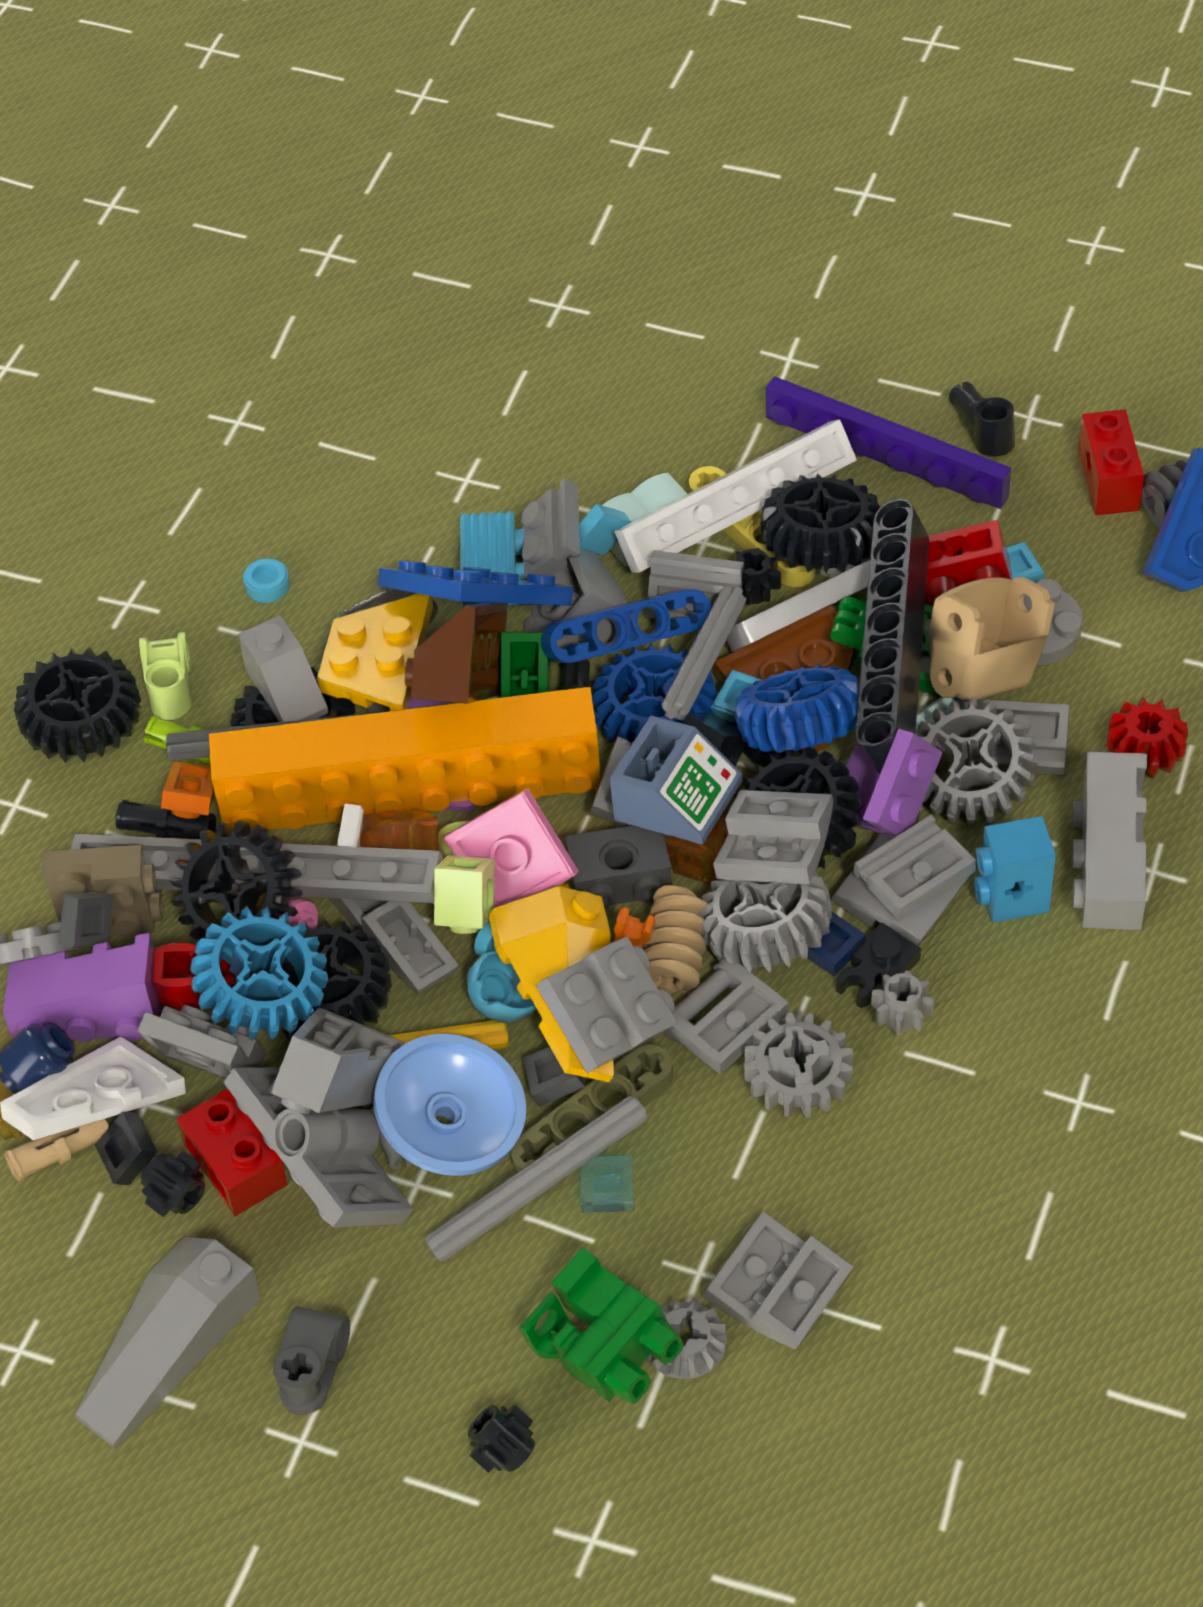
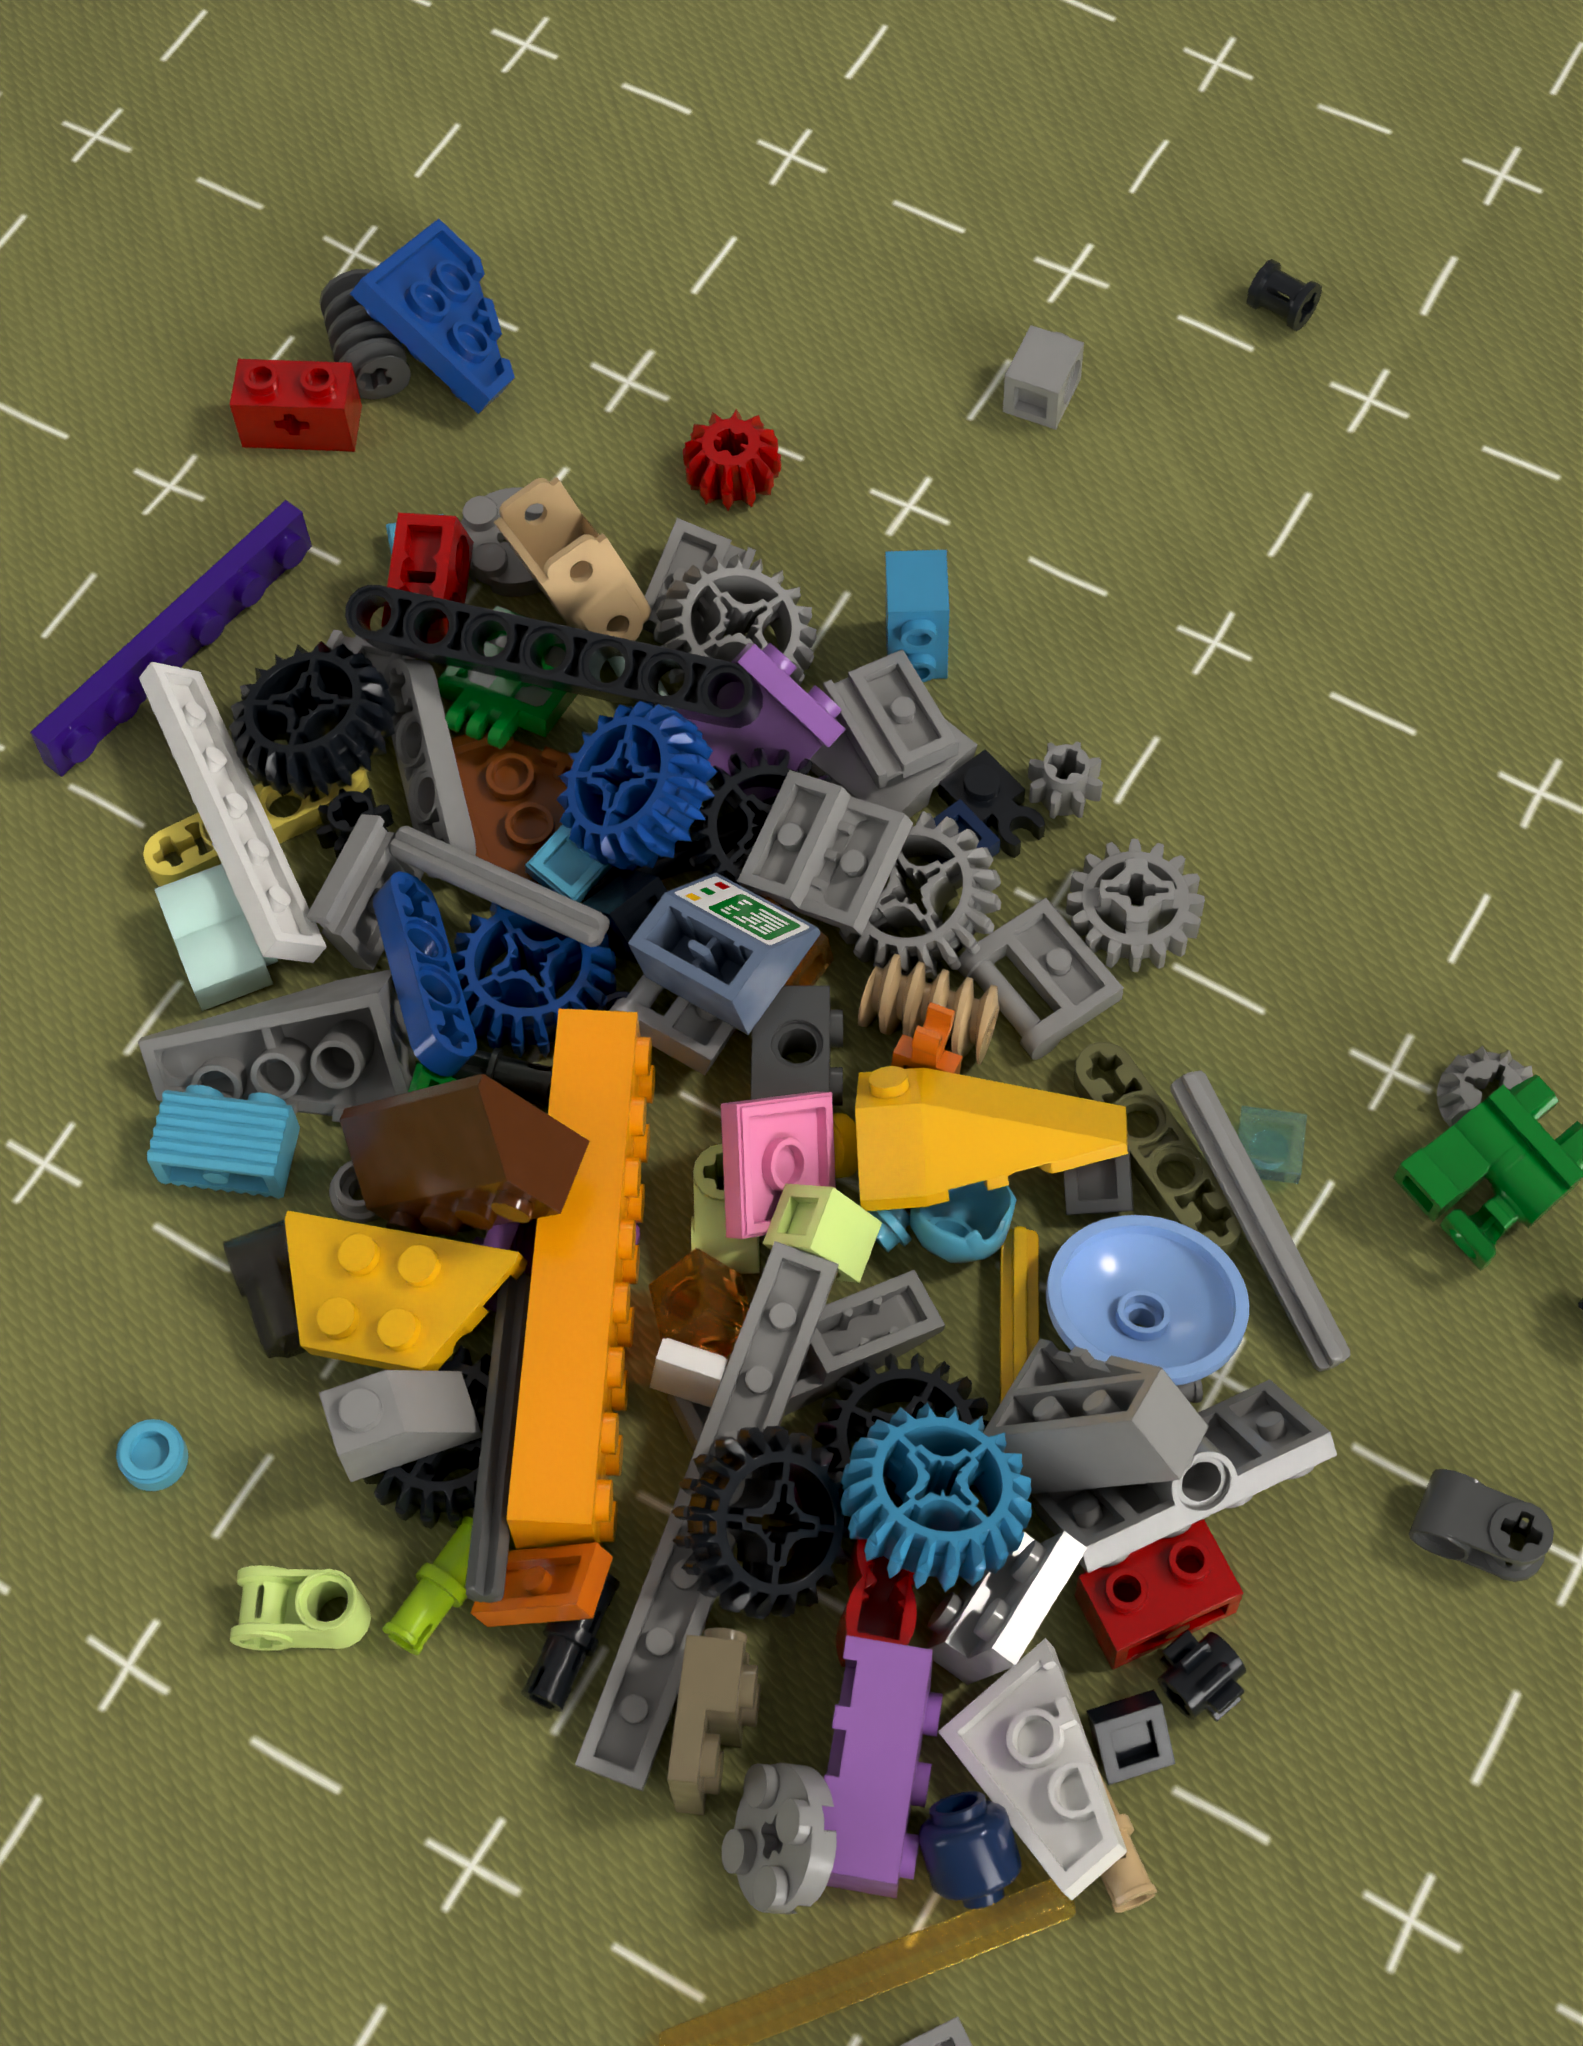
camera: 80 degrees left, 10 degrees up
black gear [14,647,141,763] -> none
dark grey plate [59,891,113,948] -> none
light grey wedge [75,1237,261,1449] -> none
blue plate [378,560,573,606] -> none
light grey plate [521,478,580,580] -> none
light grey plate [536,936,677,1073] -> none
medium azure tile [579,504,632,556] -> none
light grey slope [702,1211,854,1350] -> none
black pin [949,382,1015,456] -> none
light grey wedge [1072,752,1147,930] -> none

